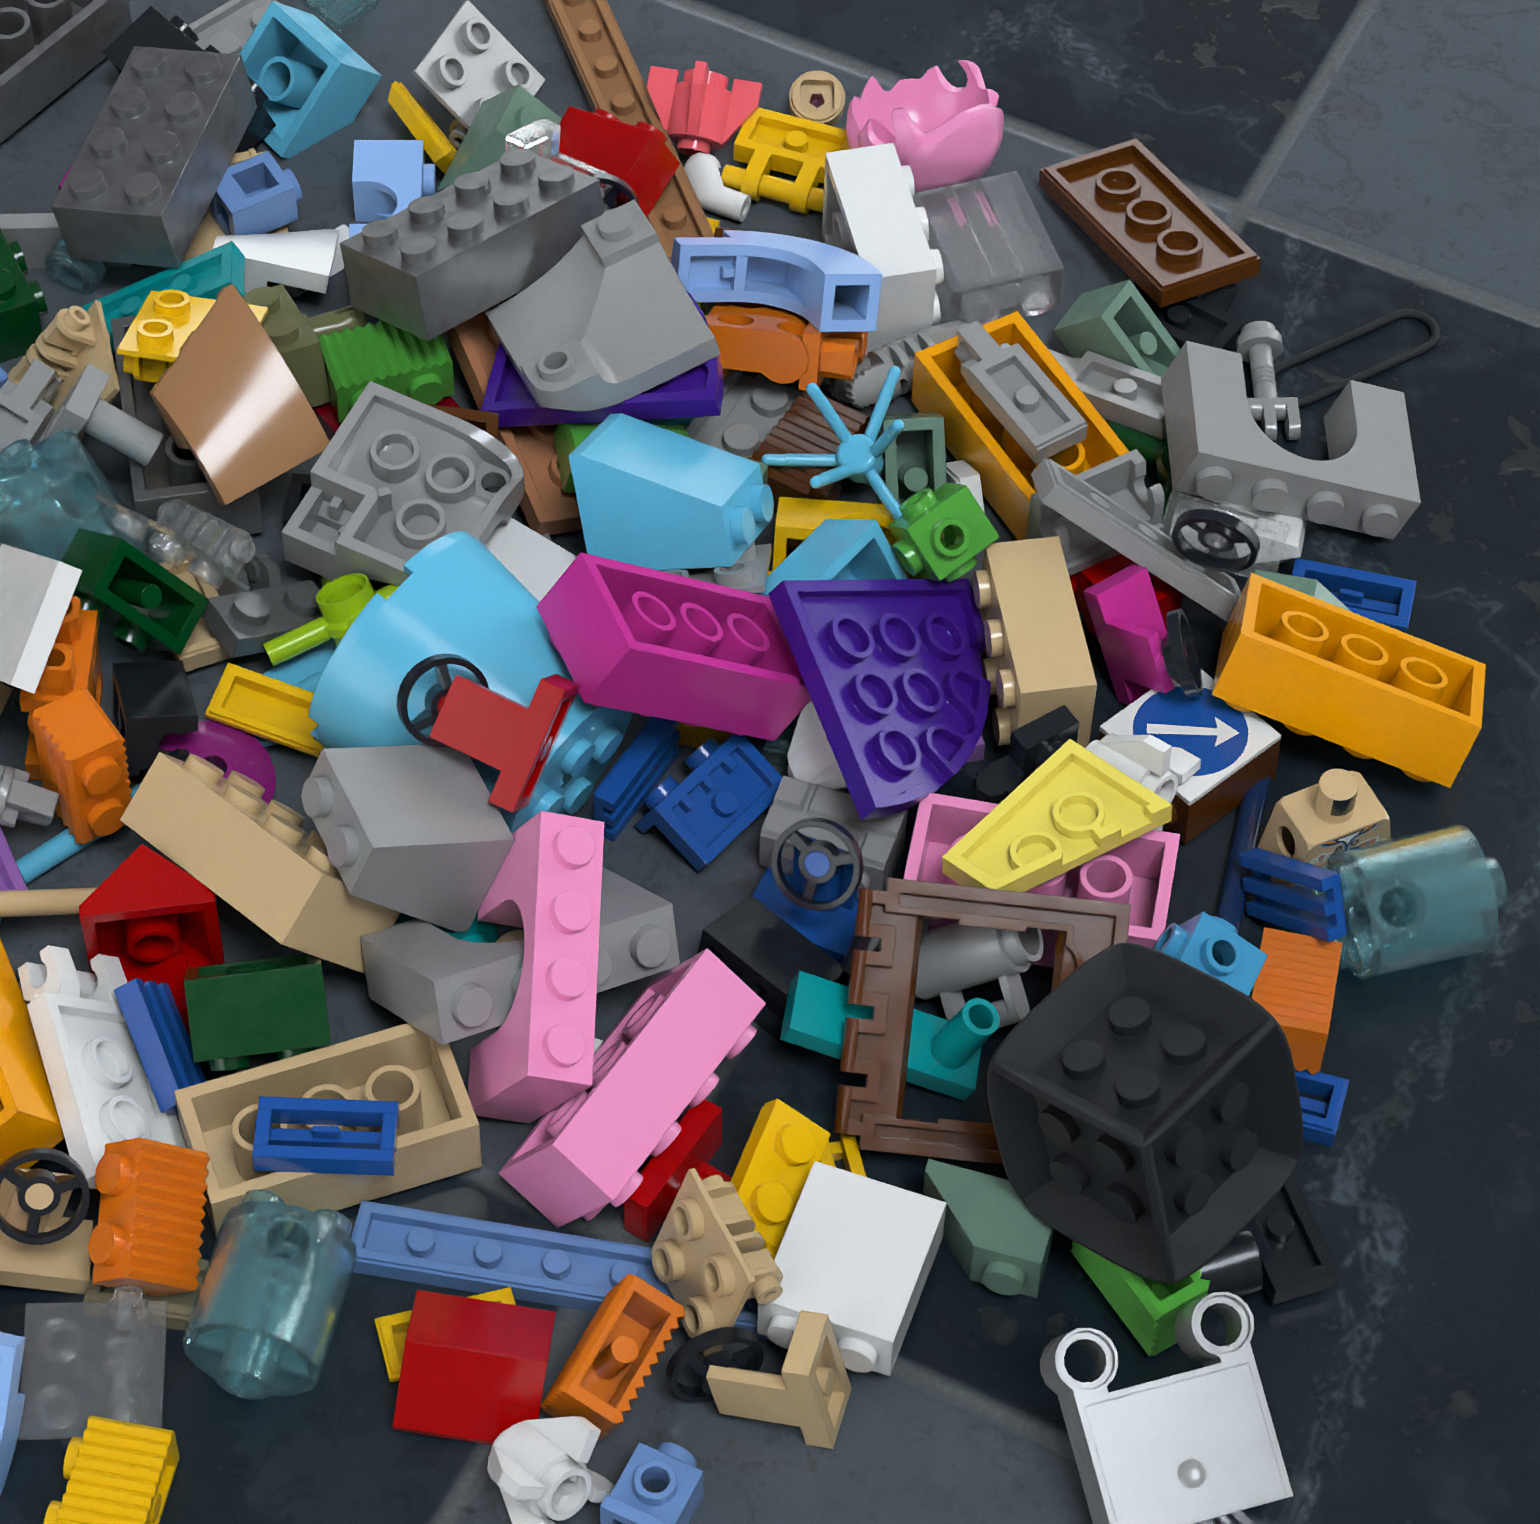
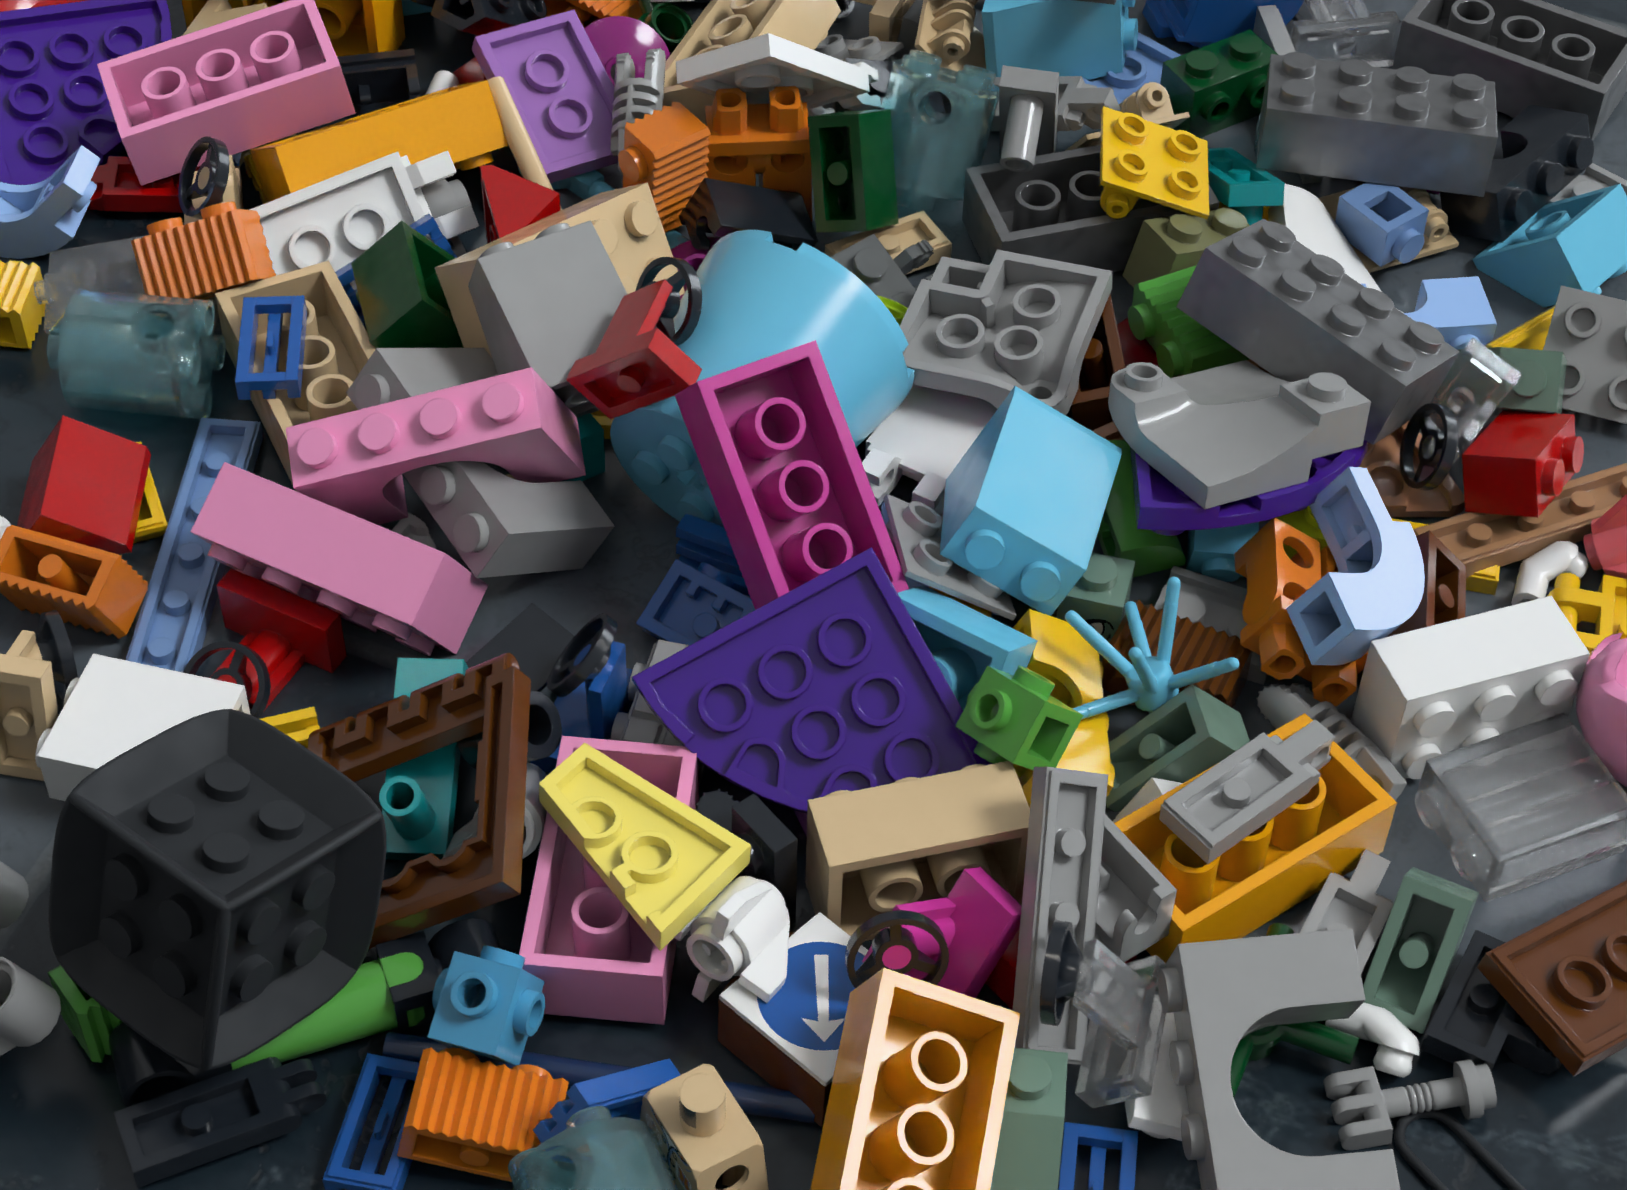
camera: 85 degrees right, 5 degrees down
clear hinge [94,493,256,592] -> none
medium nougat slope [150,284,330,505] -> none
tan hinge [650,1168,783,1356] -> none
yellow hinge [730,1098,831,1259] -> none

